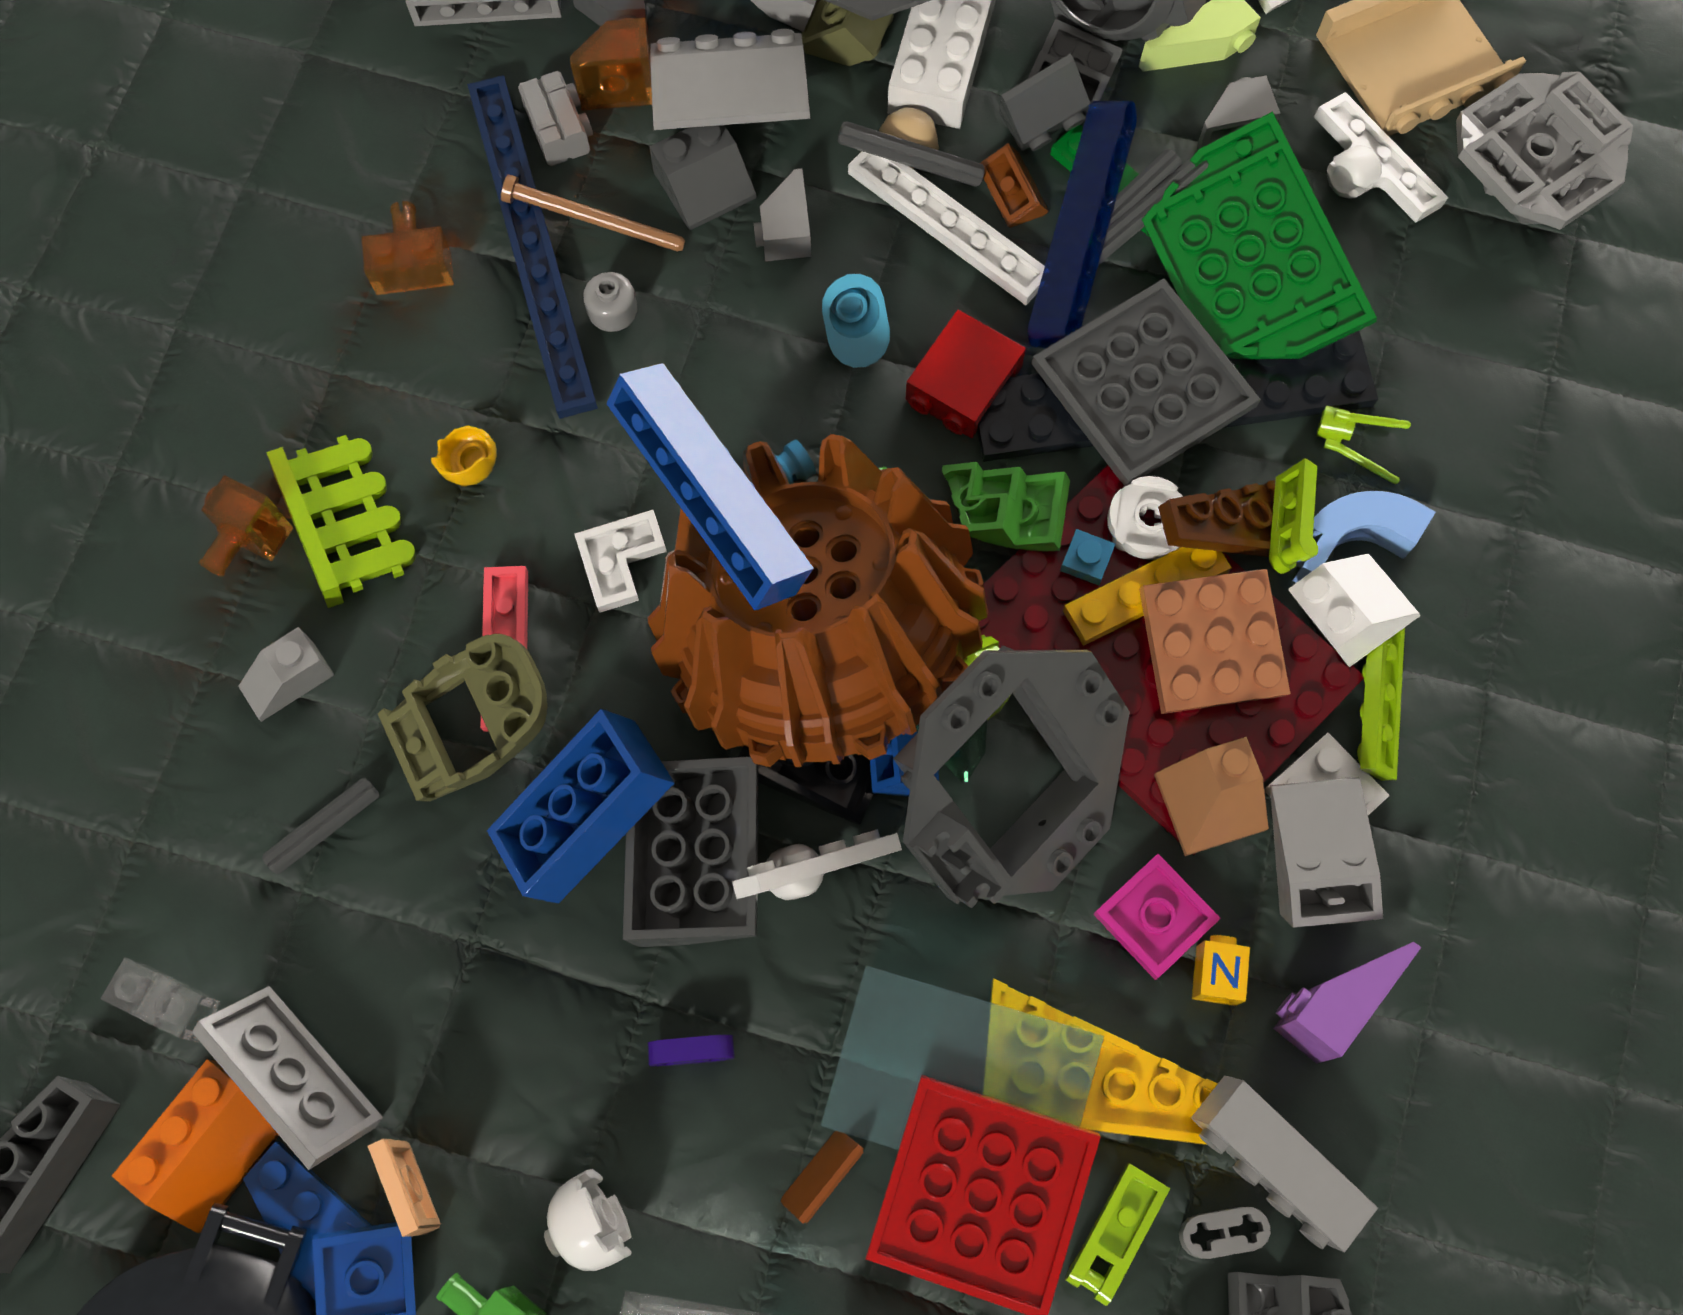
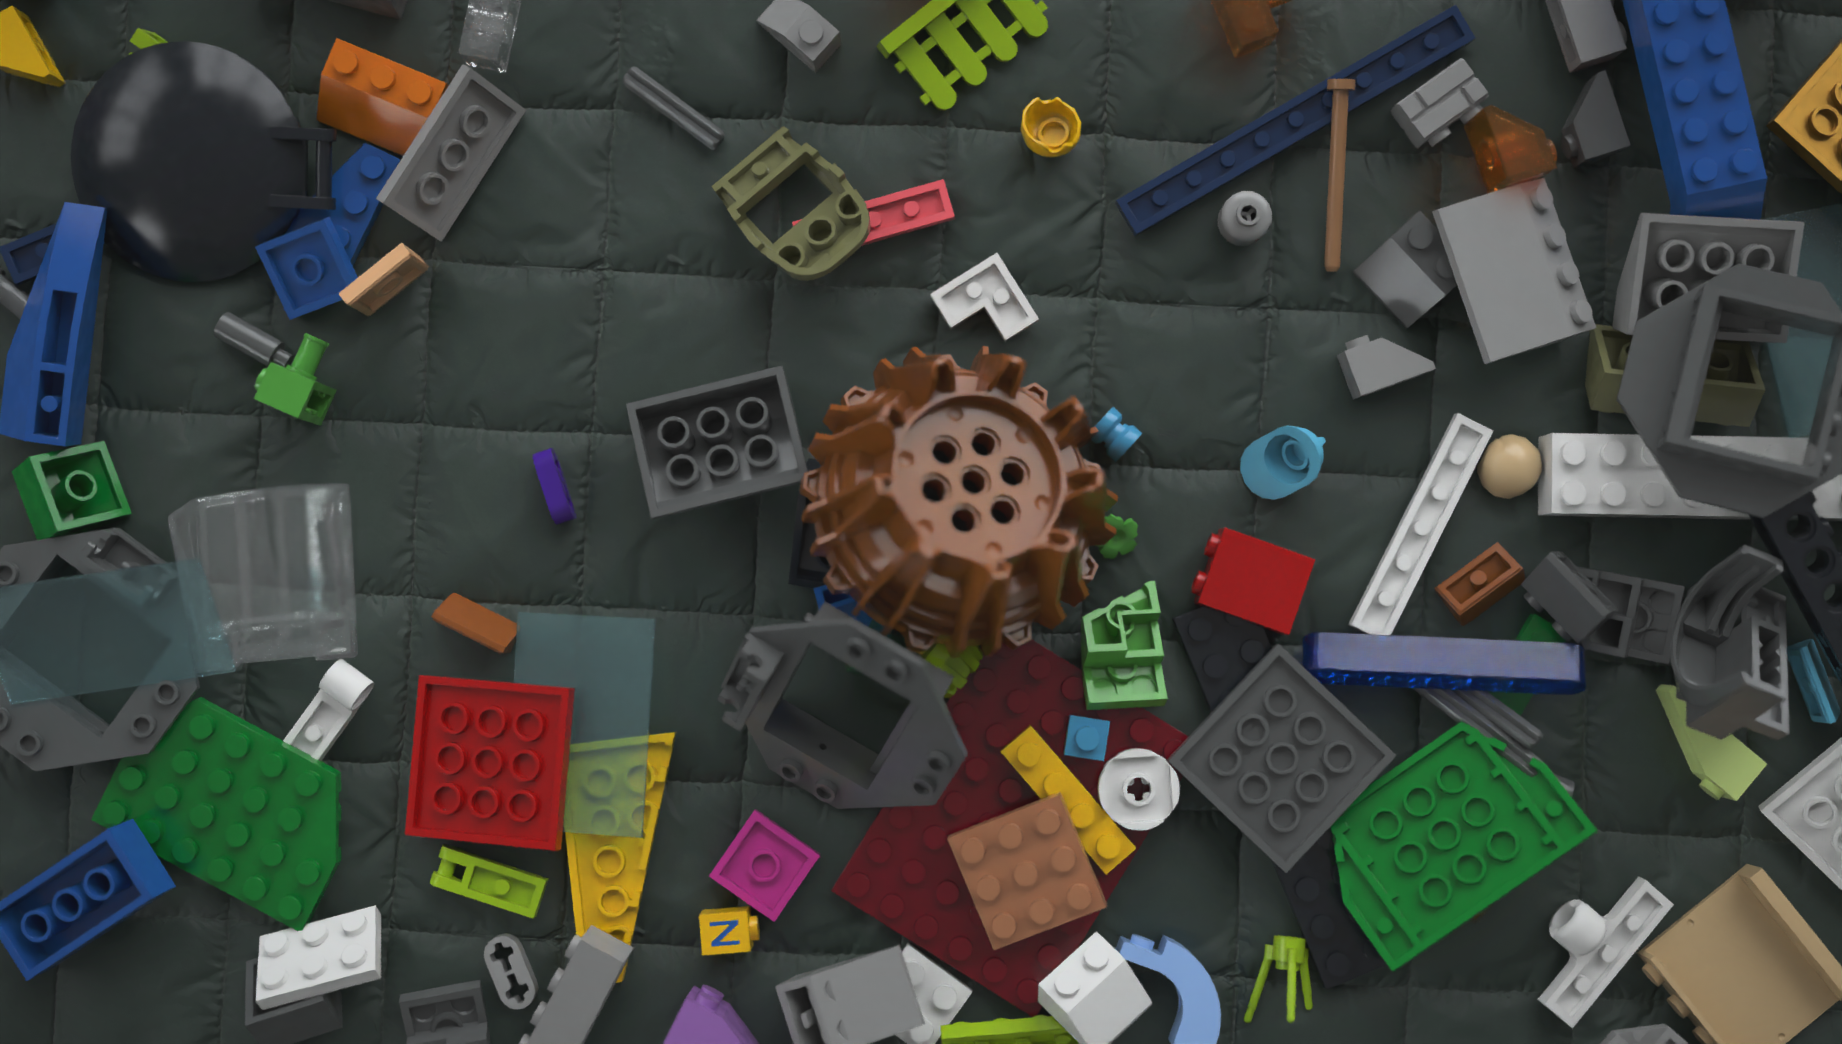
camera: 75 degrees right, 15 degrees up
blue brick [487,709,675,904] -> none
white cylinder [544,1169,632,1271] -> none
brick [606,363,814,611] -> none
white plate [732,829,902,900] -> none
dark grey axle [838,121,985,187] -> none
medium nougat slope [1154,737,1269,856] -> none
reddish brown wing [1158,480,1275,557] -> none
light grey slope [1197,75,1280,149] -> none
lime plate [1269,458,1318,574] -> none

